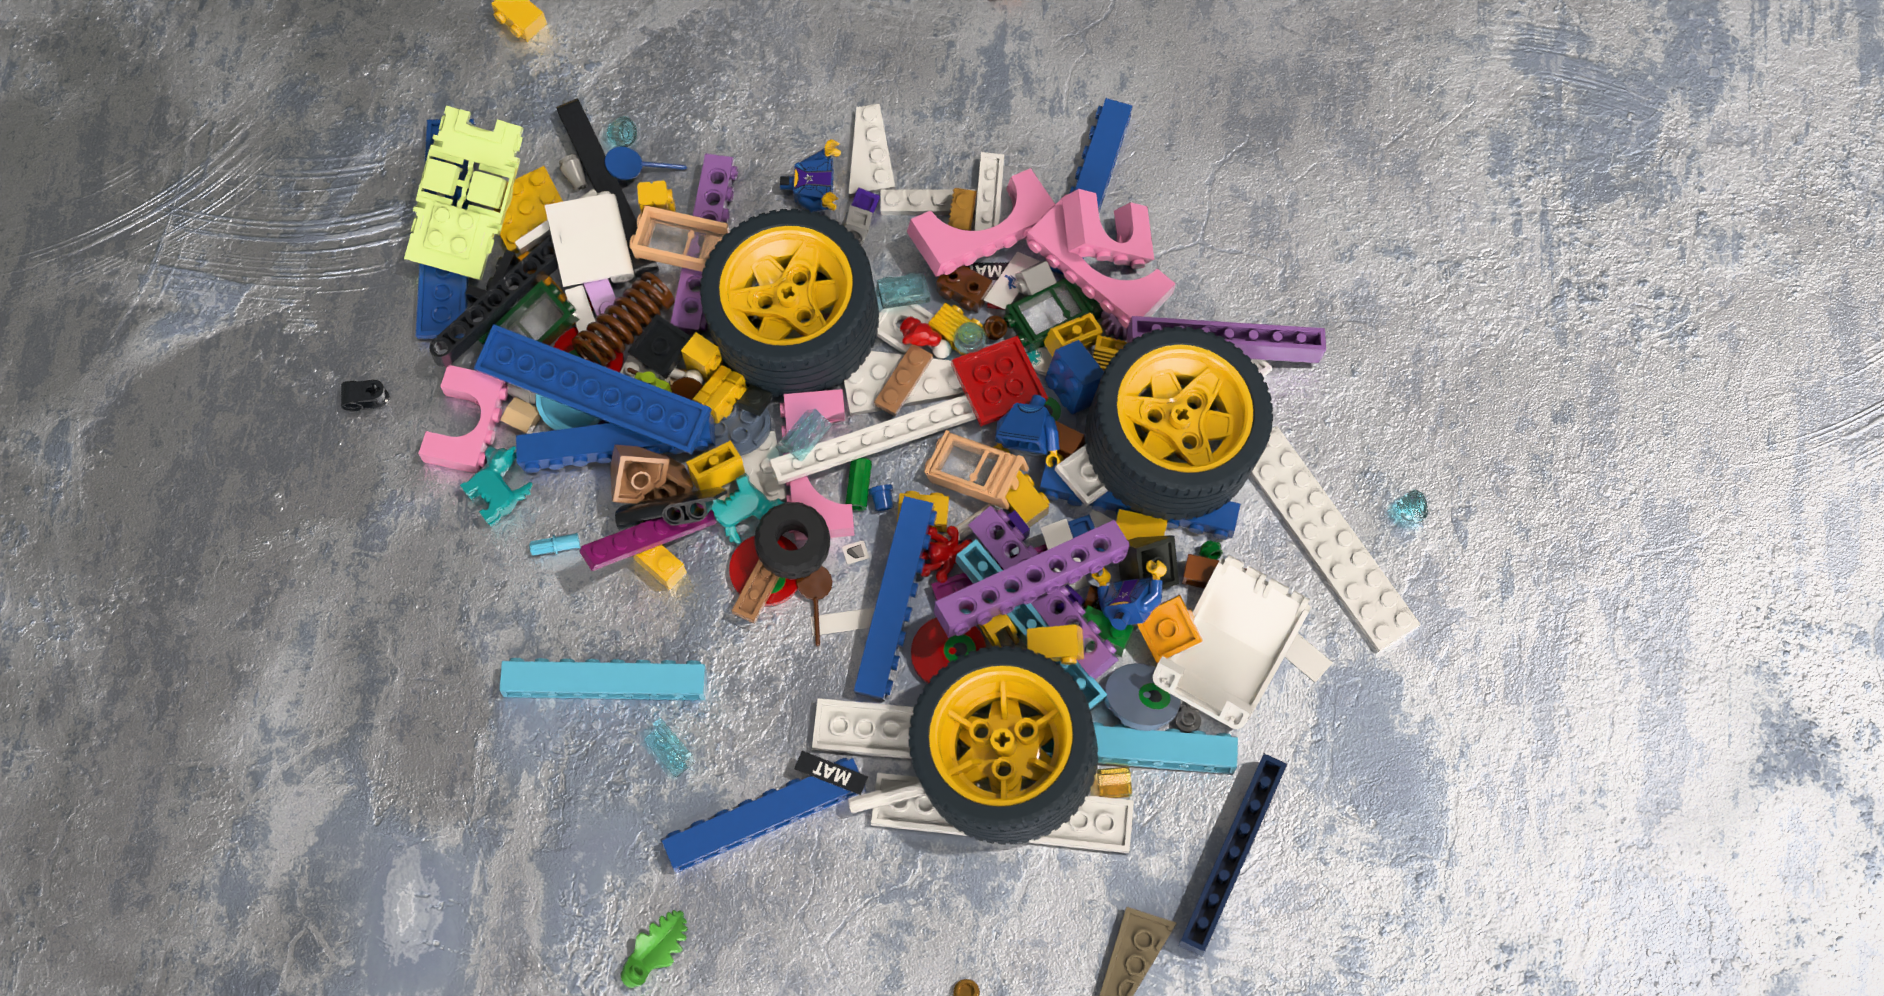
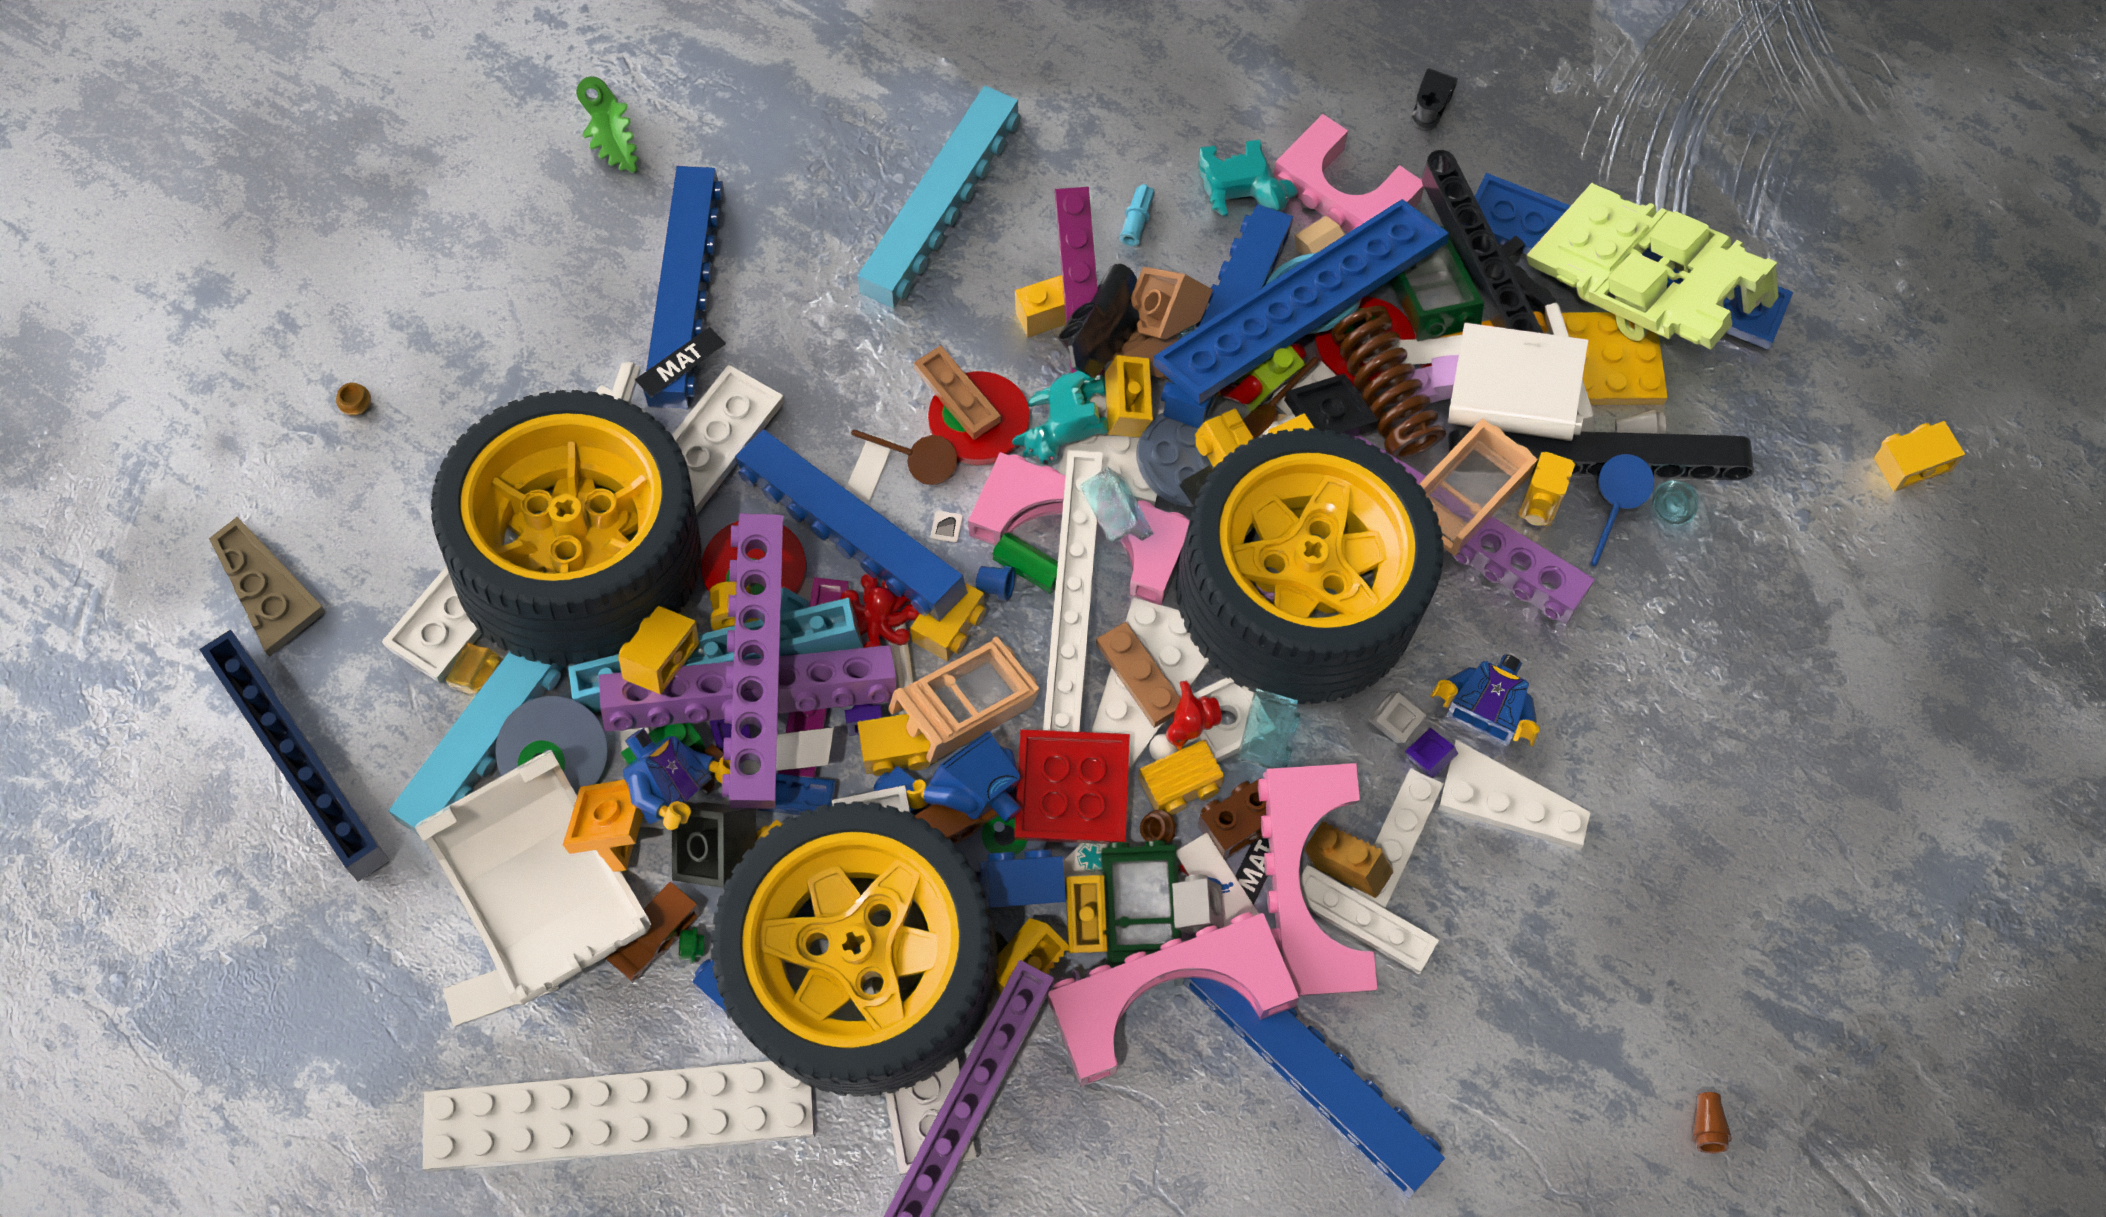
camera: 115 degrees right, 5 degrees down
clear light blue bracket [645,717,696,778] -> none
black tyre [755,502,830,579] -> none
clear light blue cone [953,322,987,354] -> none
bright pink arch [1062,189,1154,269] -> none

